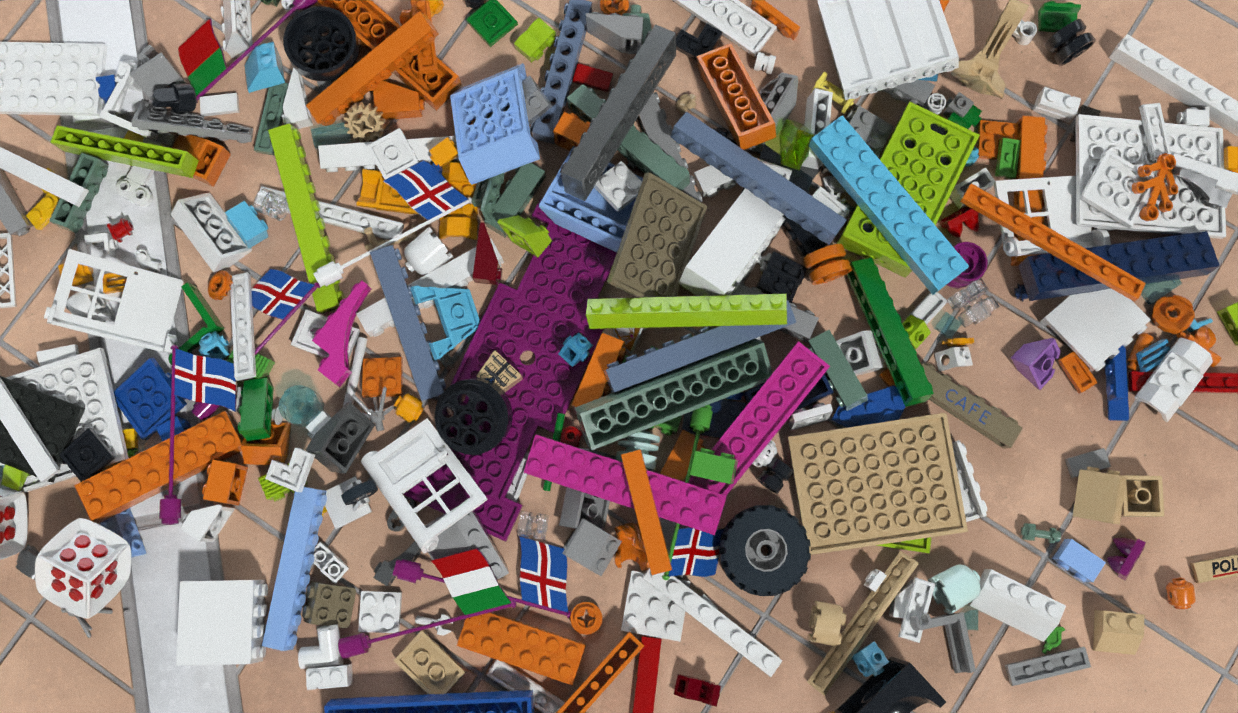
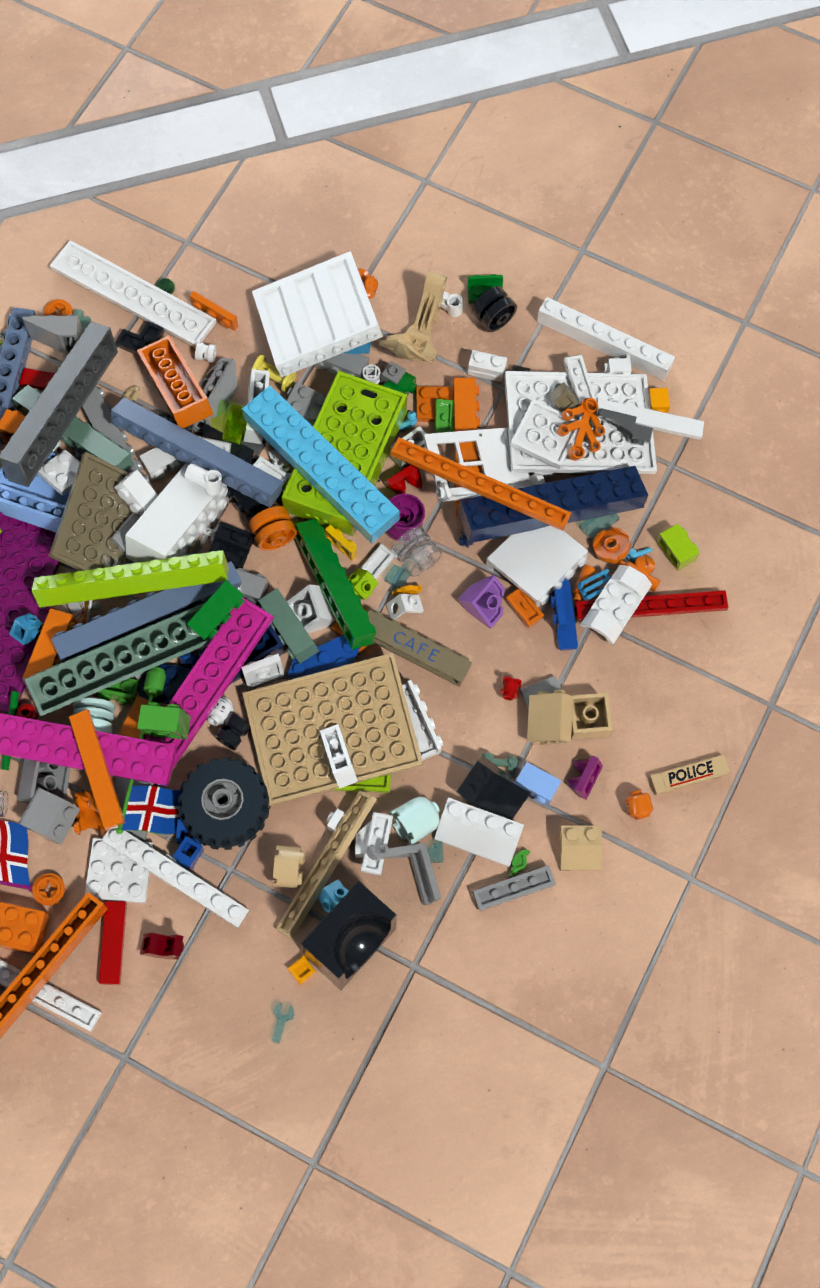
camera: 10 degrees left, 10 degrees down
none -> light grey tile [110,512,140,553]
none -> white brick [114,470,158,516]
none -> blue brick [173,836,205,871]
none -> blue tile [176,819,187,844]
none -> white piece [185,464,222,495]
none -> green brick [187,580,245,640]
none -> white slope [320,724,358,788]
none -> yellow plate [325,525,357,561]
none -> black slope [456,757,532,820]
none -> red brick [499,676,522,701]
none -> dark tan panel [550,382,578,412]

